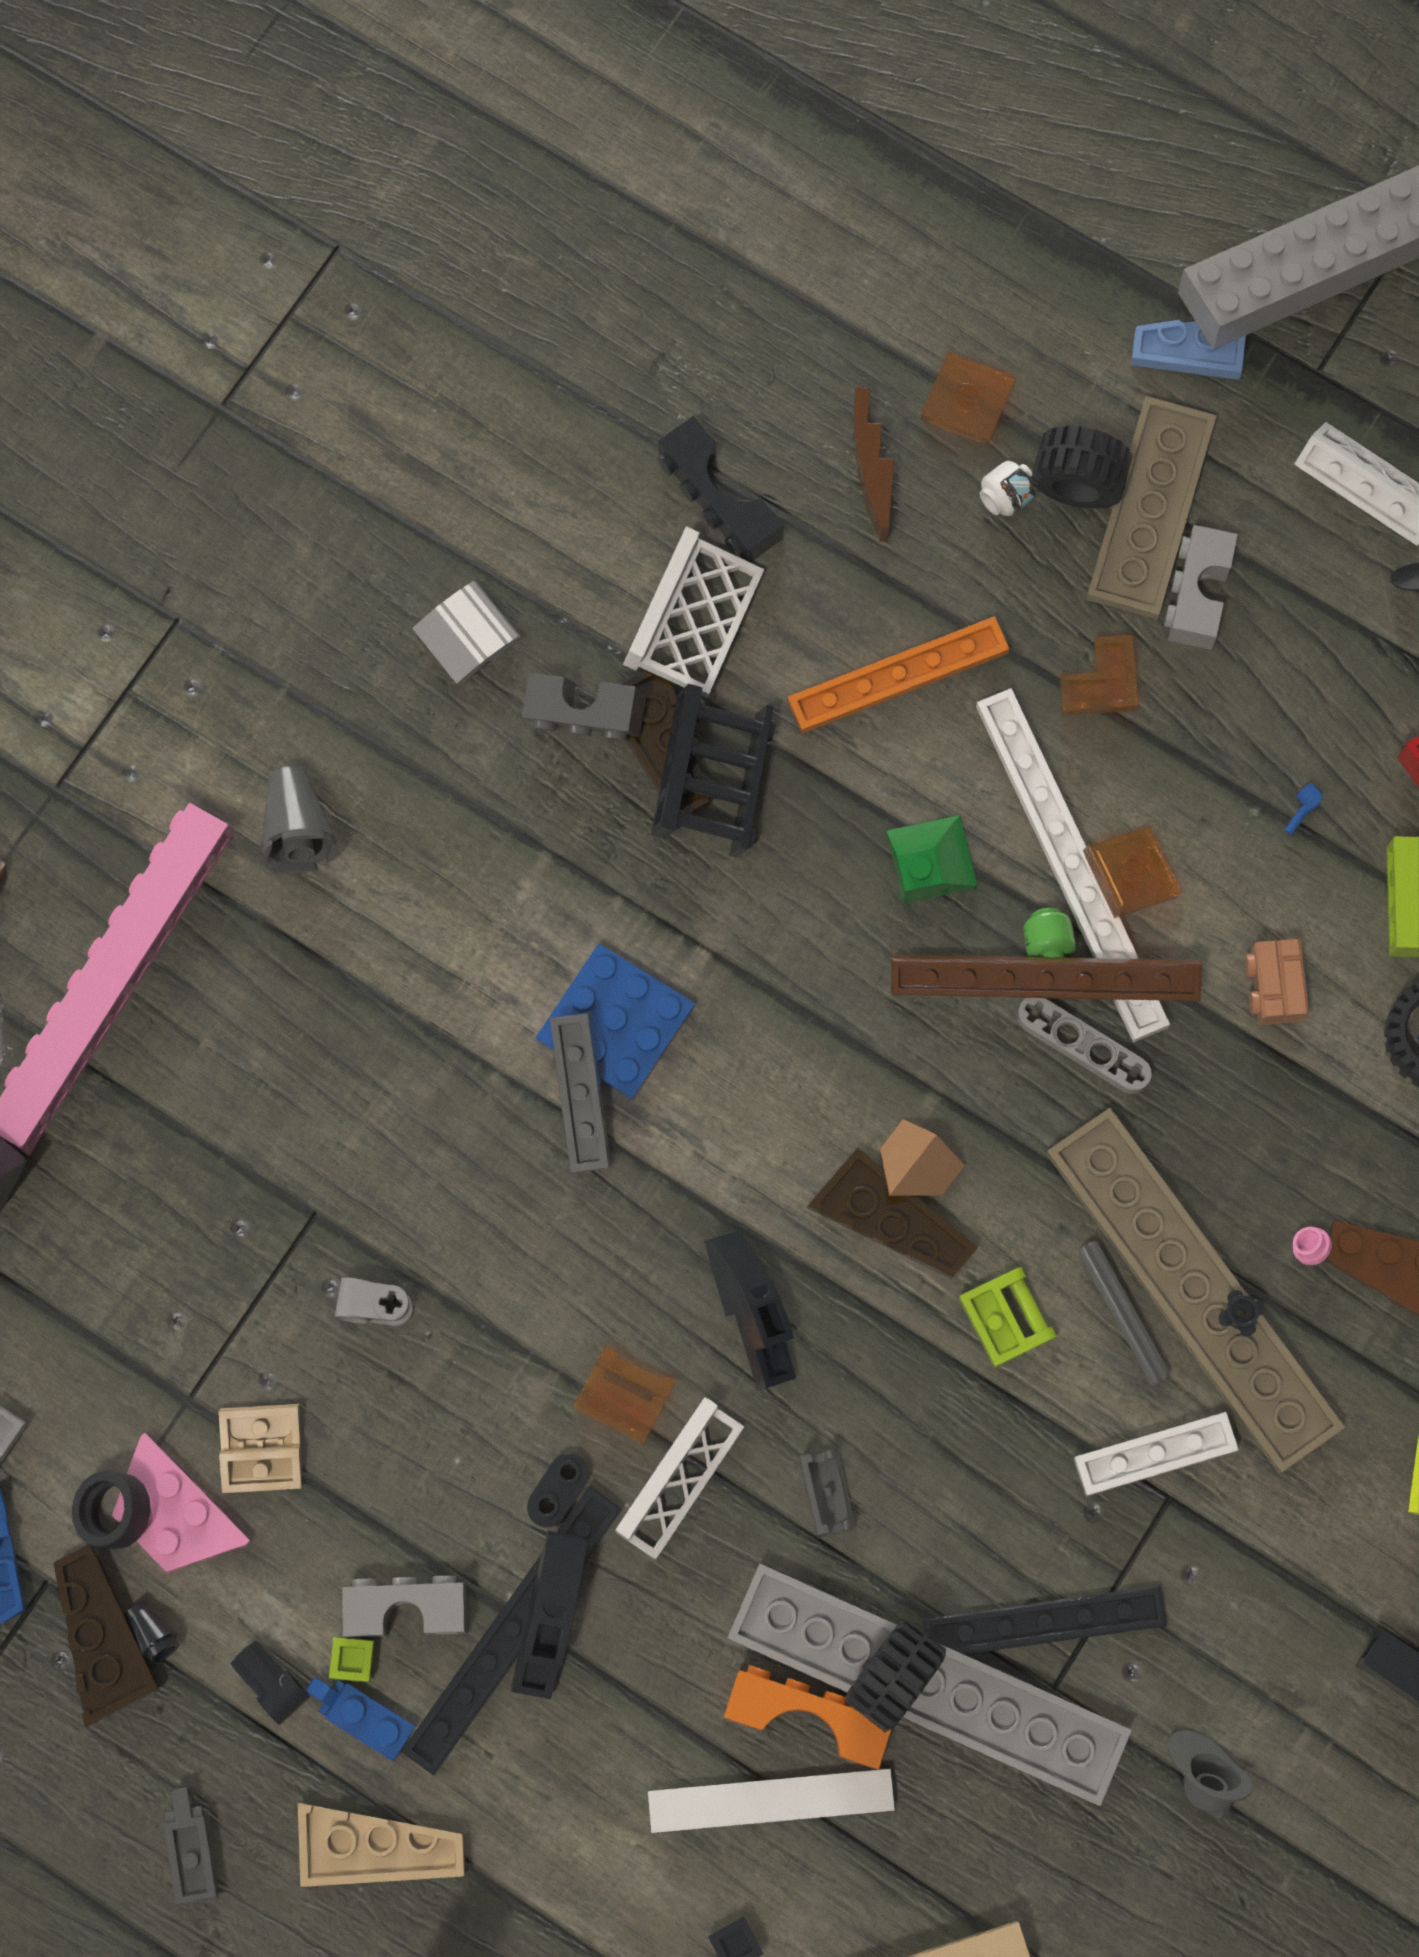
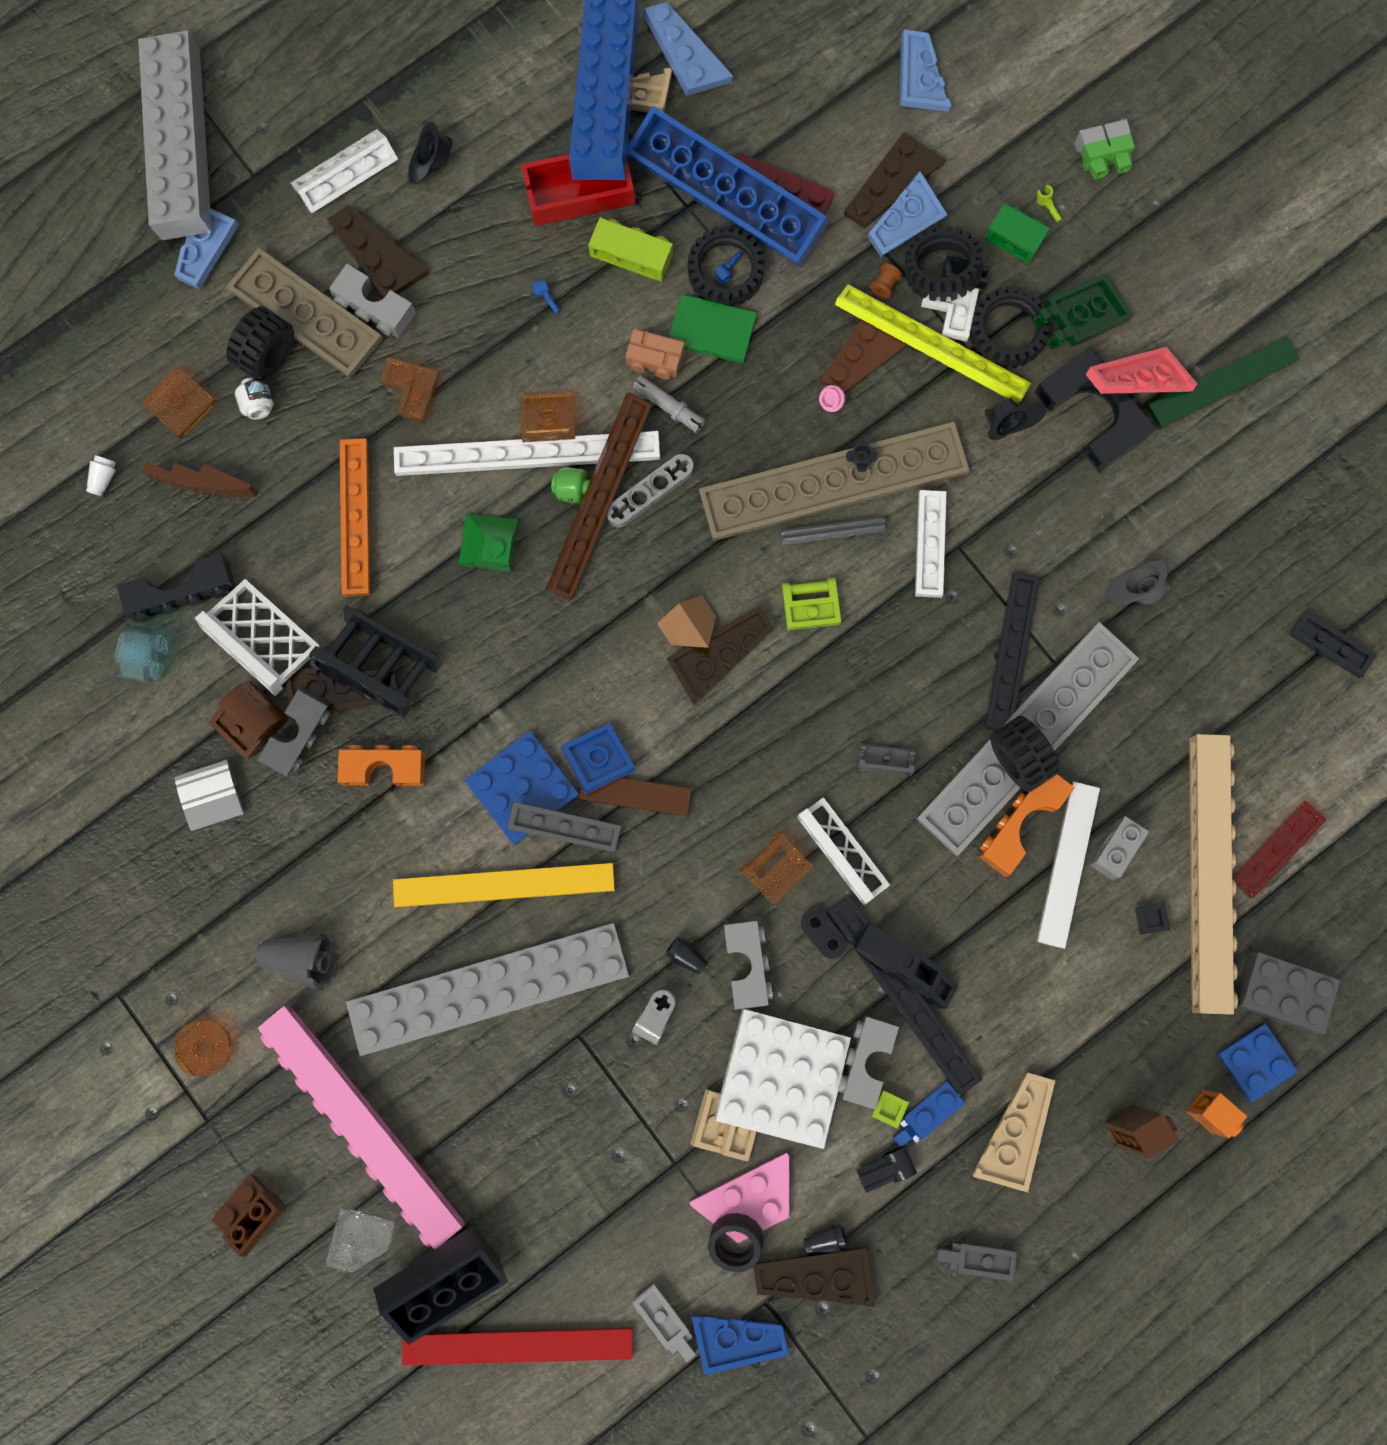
camera: 70 degrees left, 5 degrees up
black slope [704,1231,796,1390] -> none
none -> white cone [86,455,117,497]
none -> clear light blue brick [115,624,169,683]
none -> clear orange plate [174,1020,234,1077]
none -> reddish brown brick [208,681,288,759]
none -> dark brown wing [327,205,429,299]
none -> orange arch [337,745,426,786]
none -> light grey plate [346,923,629,1056]
none -> yellow tile [393,863,615,908]
none -> blue plate [561,723,635,794]
none -> reddish brown tile [579,778,692,817]
none -> light grey pin [633,375,706,433]
none -> black cone [665,937,708,975]
none -> green tile [669,294,757,364]
none -> white plate [714,1009,851,1149]
none -> light grey arch [724,921,773,1010]
none -> black piece [984,398,1047,440]
none -> light grey brick [1089,816,1149,880]

